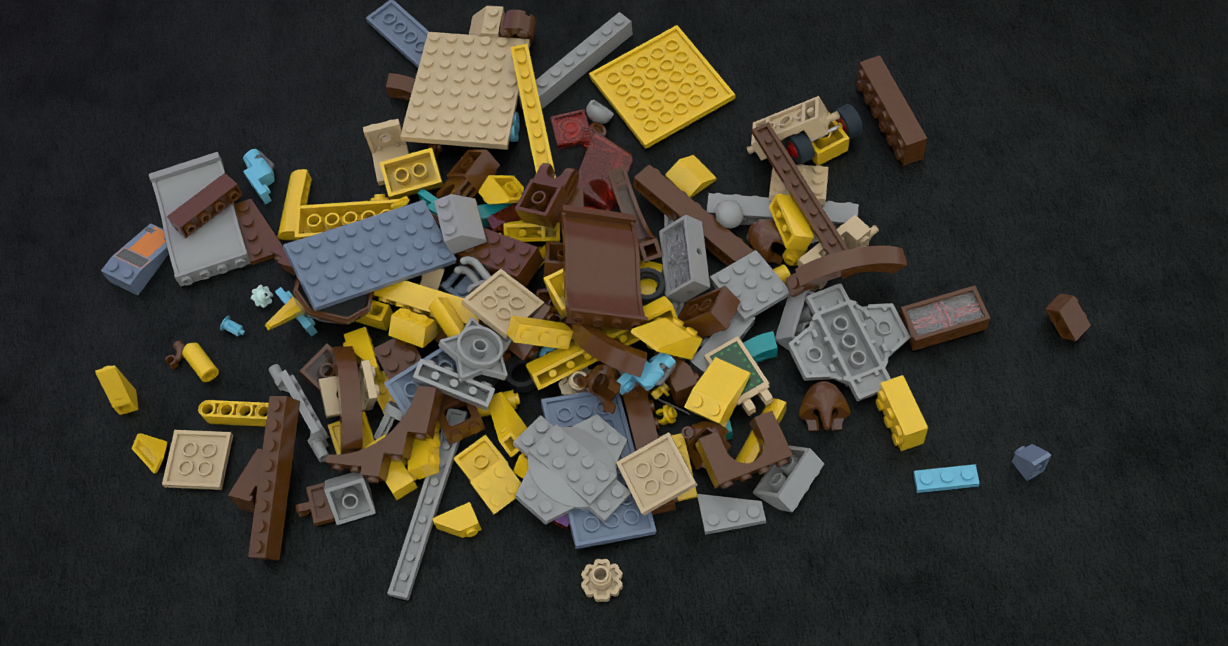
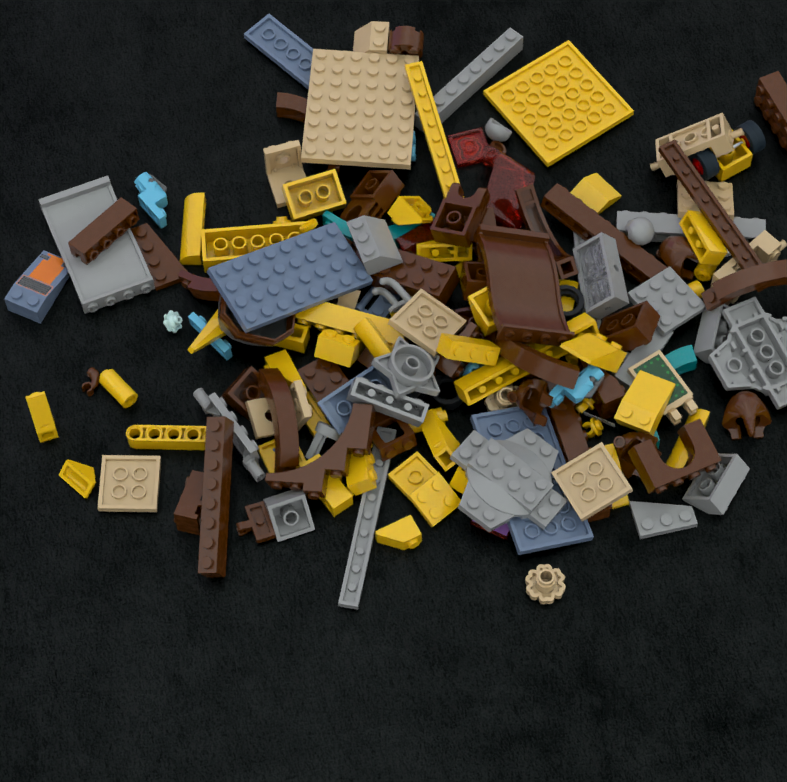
camera: 10 degrees left, 0 degrees up
medium azure piece [220,316,245,336] -> none

